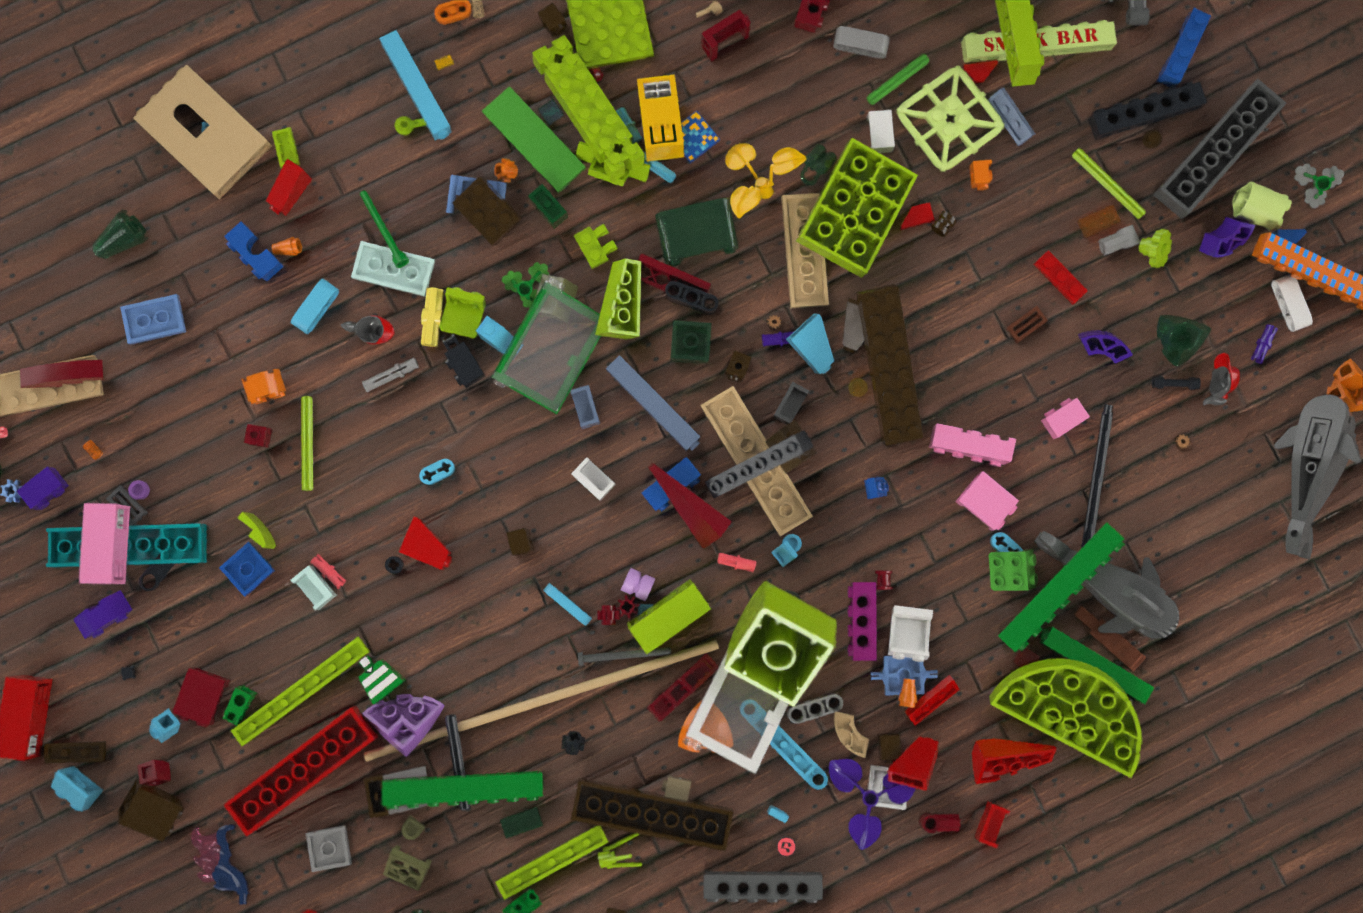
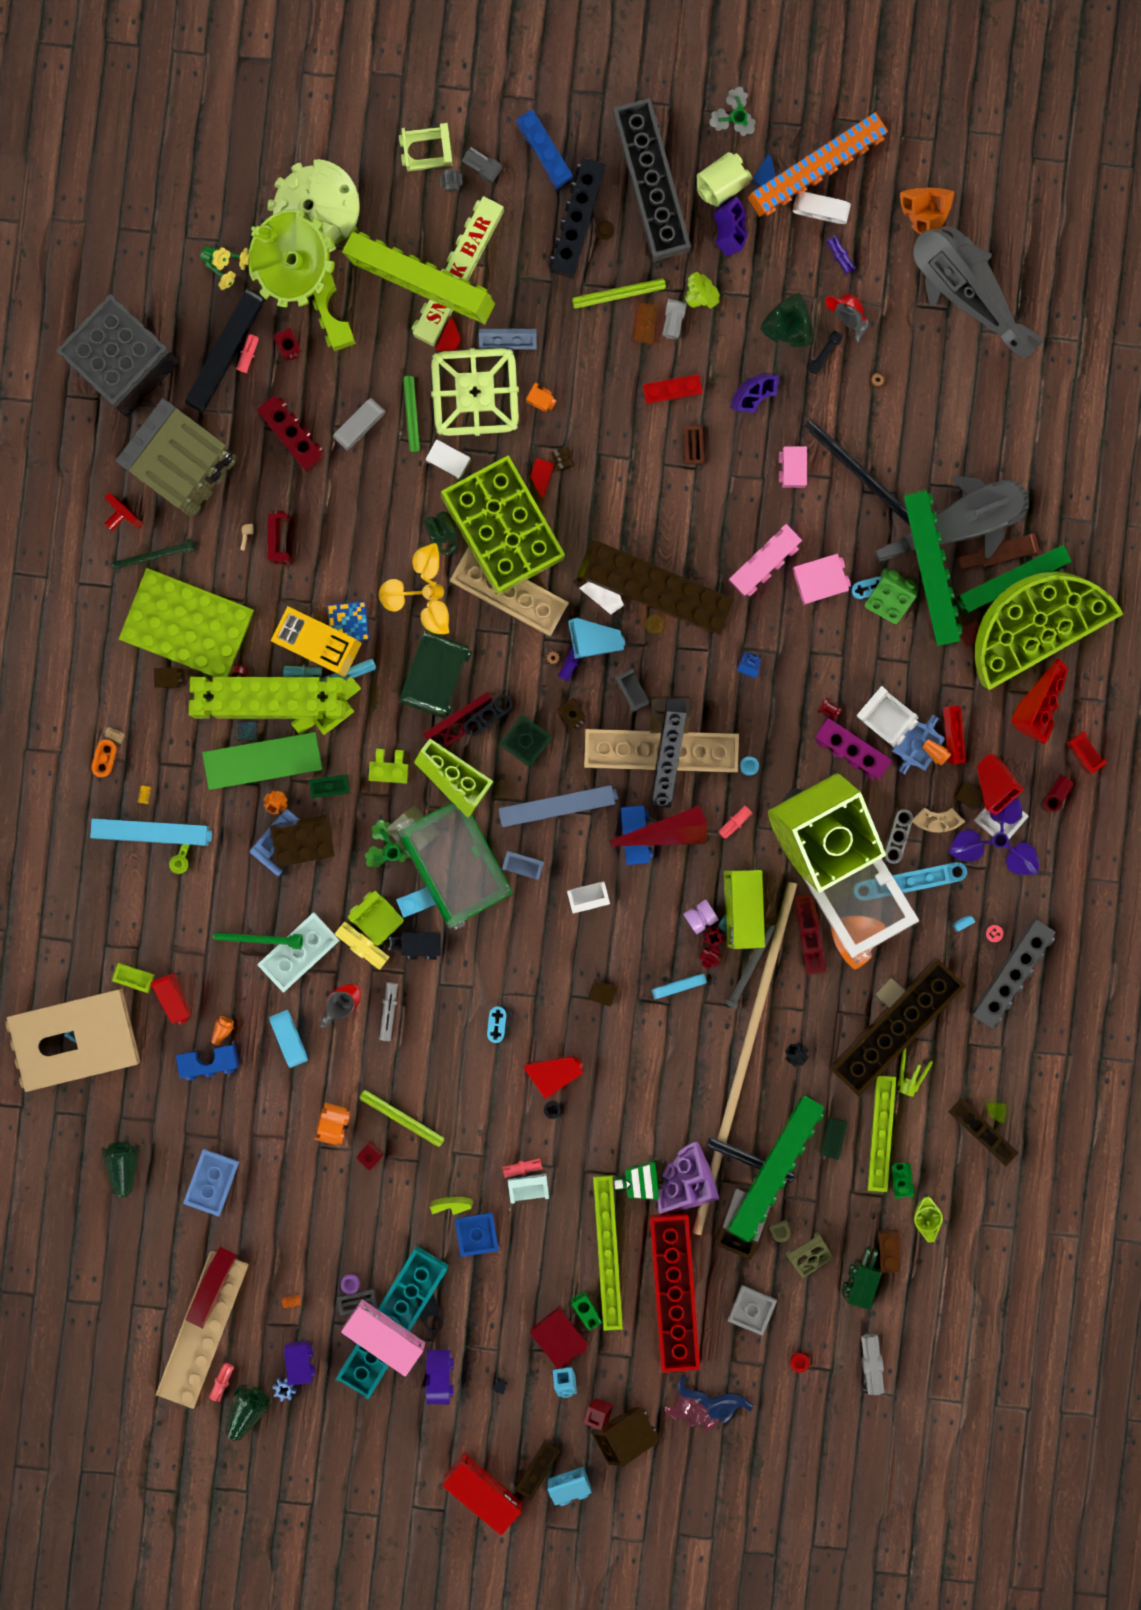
camera: 50 degrees left, 5 degrees up
medium azure tile [771,541,798,567] -> none

